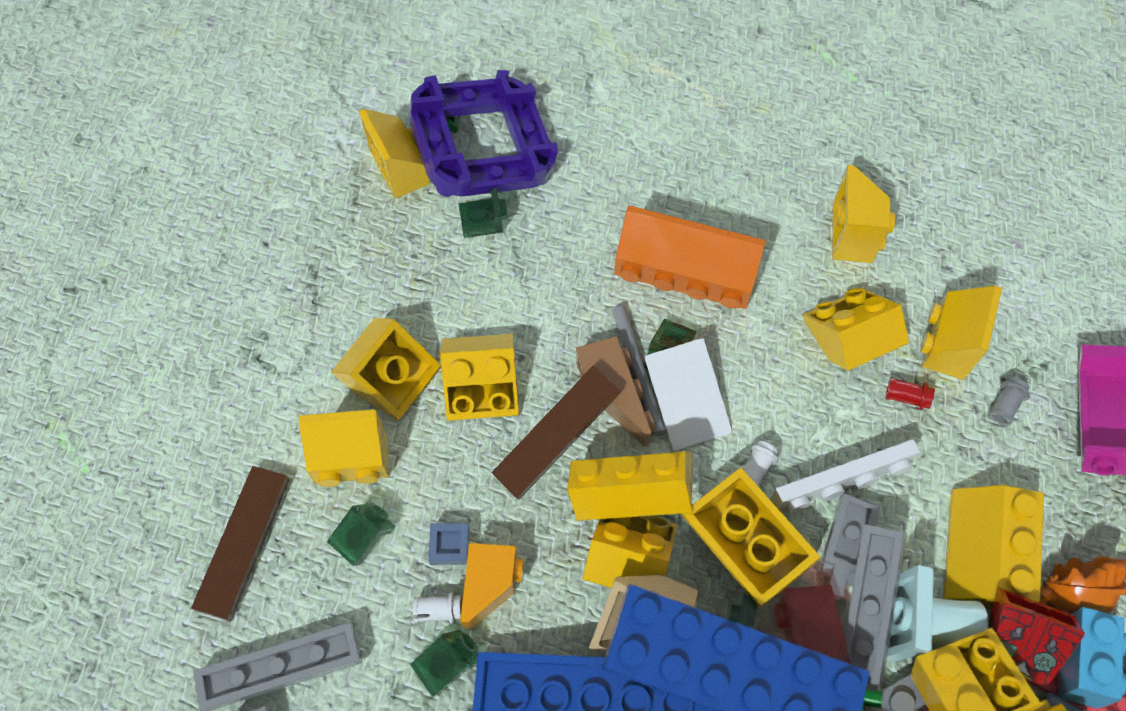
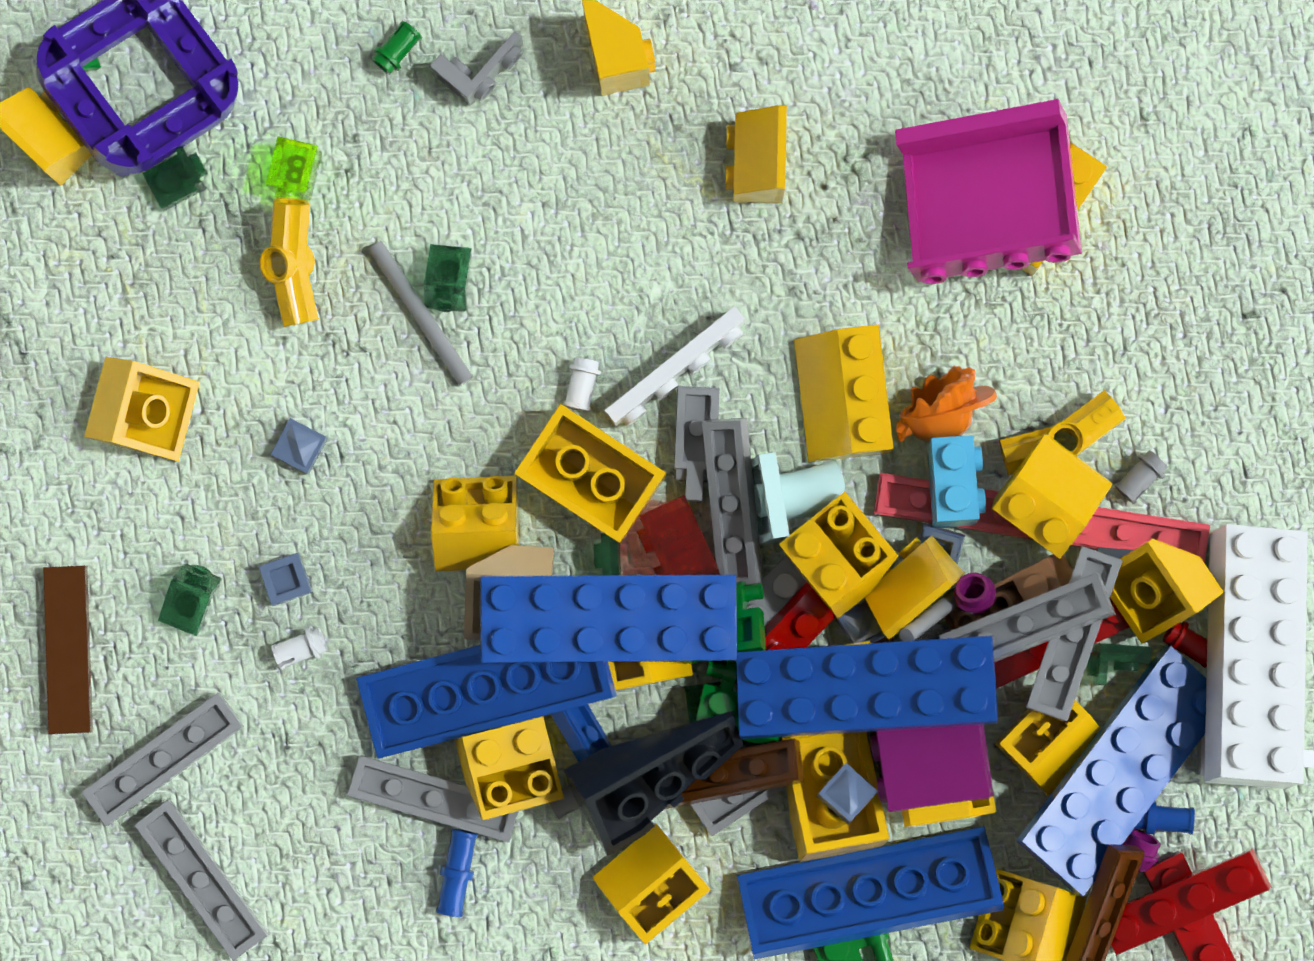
camera: 15 degrees left, 20 degrees up
yellow slope [299,409,388,487] -> none
clear green bracket [410,630,478,697] -> none
yellow slope [440,334,519,421] -> none
light orange slope [460,543,524,630] -> none
reddish brown tile [491,365,621,500] -> none
yellow slope [567,451,693,521] -> none
medium nougat slope [576,336,655,447] -> none
orange slope [614,205,766,309] -> none
white sticker [644,338,732,451] -> none
yellow slope [802,288,909,371] -> none
red pin [885,377,935,411] -> none
red torso [988,587,1085,685] -> none
light grey pin [989,378,1030,426] -> none
none -> yellow piece [259,197,319,327]
none -> clear neon green brick [266,136,323,201]
none -> sand blue tile [271,418,328,475]
none -> green pin [371,20,422,75]
none -> light grey bracket [430,31,523,106]

